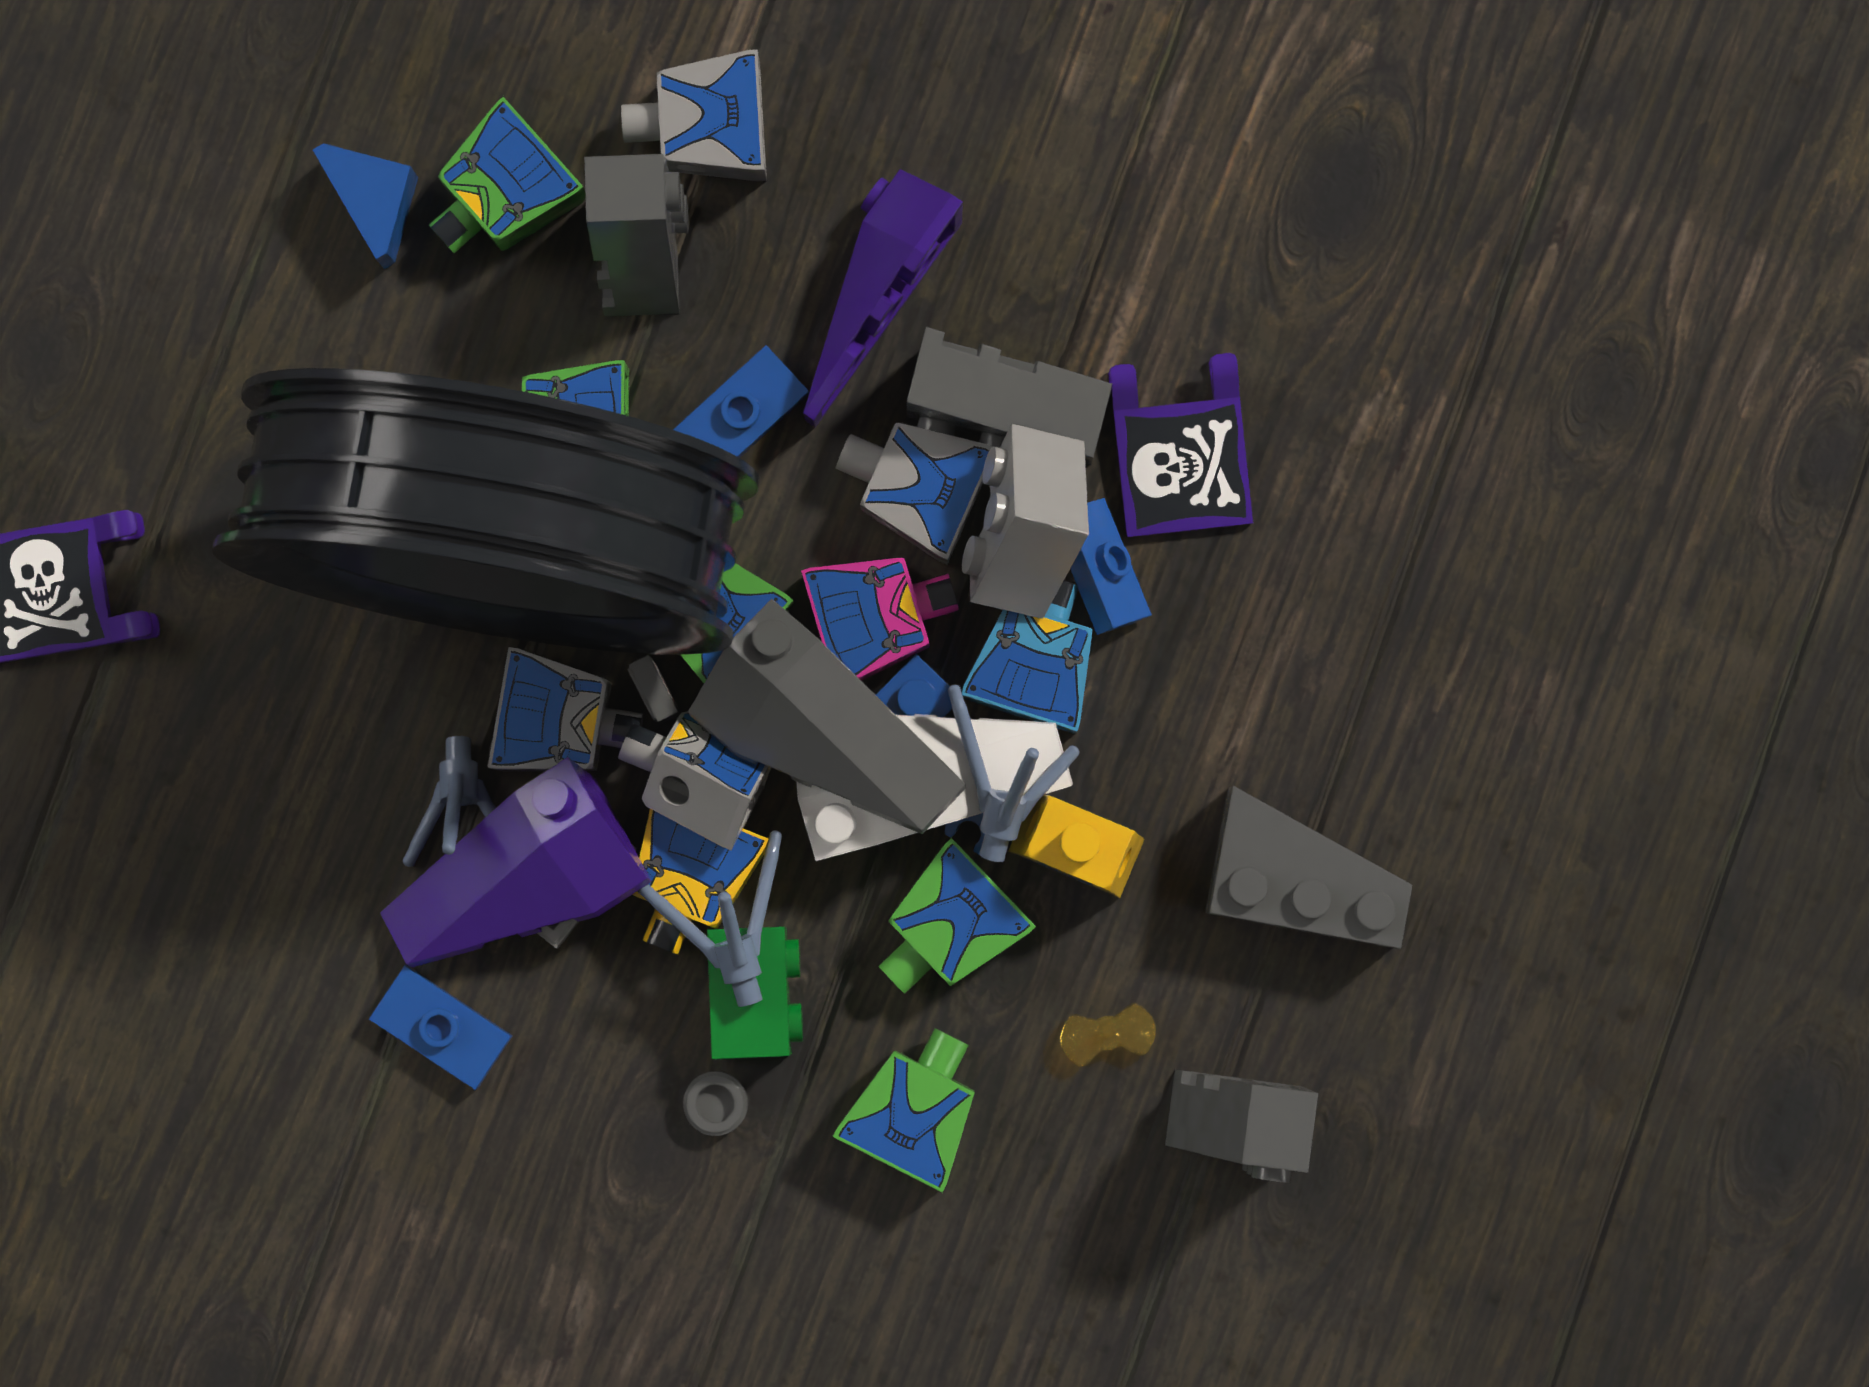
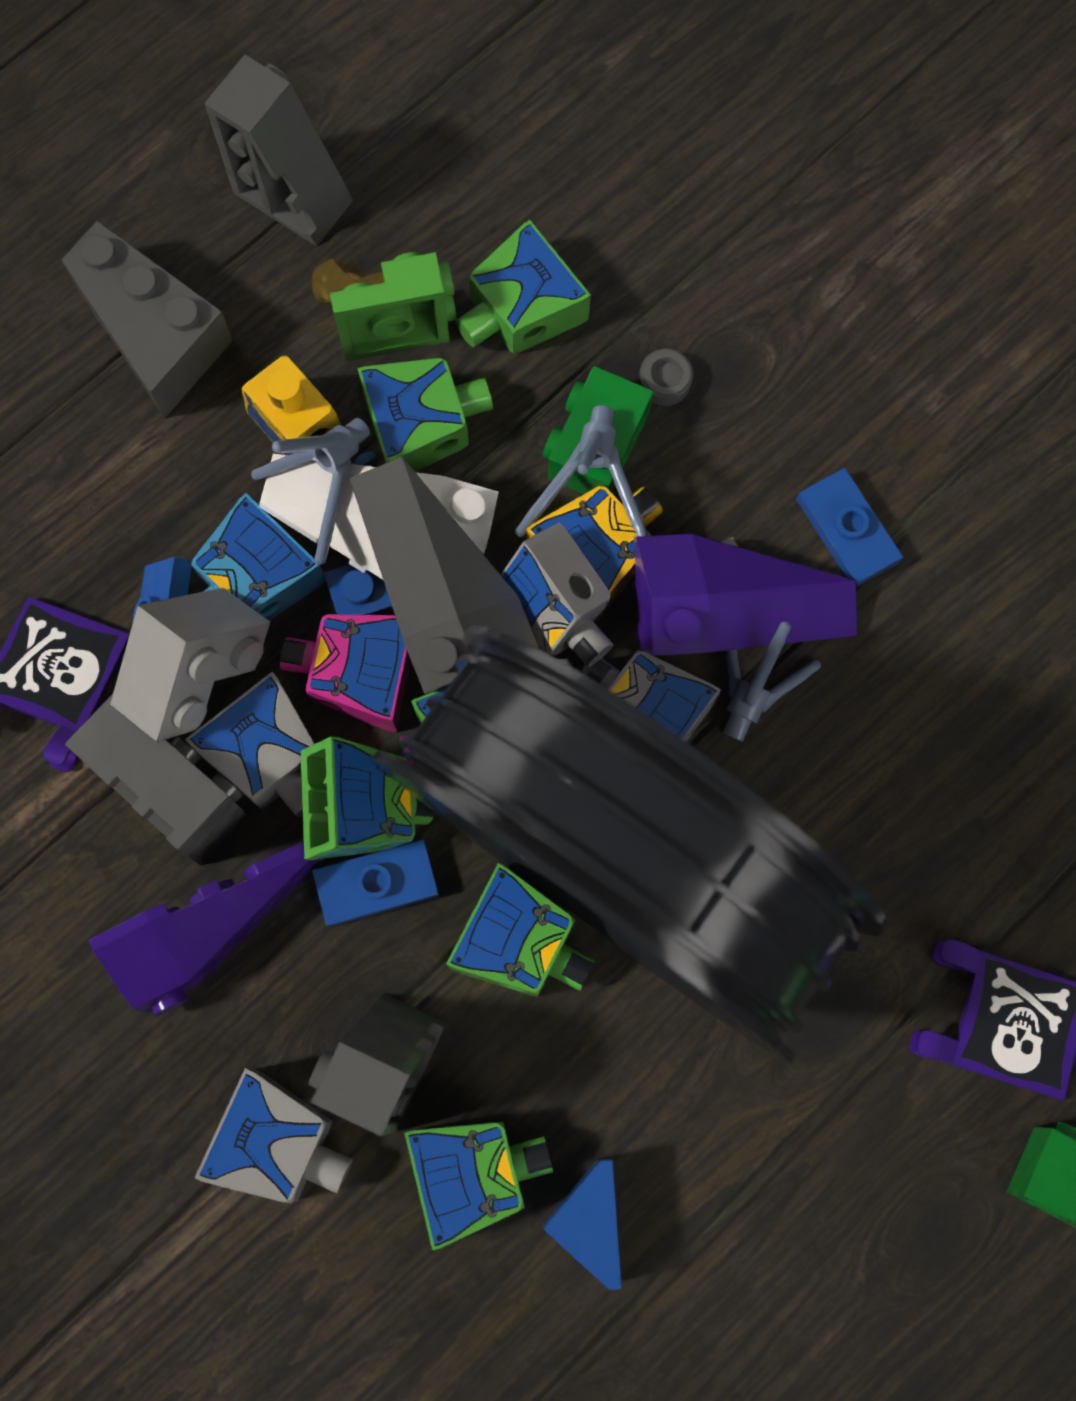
camera: 155 degrees left, 10 degrees down
none -> torso [301,736,435,860]
none -> bright green plate [330,252,457,361]

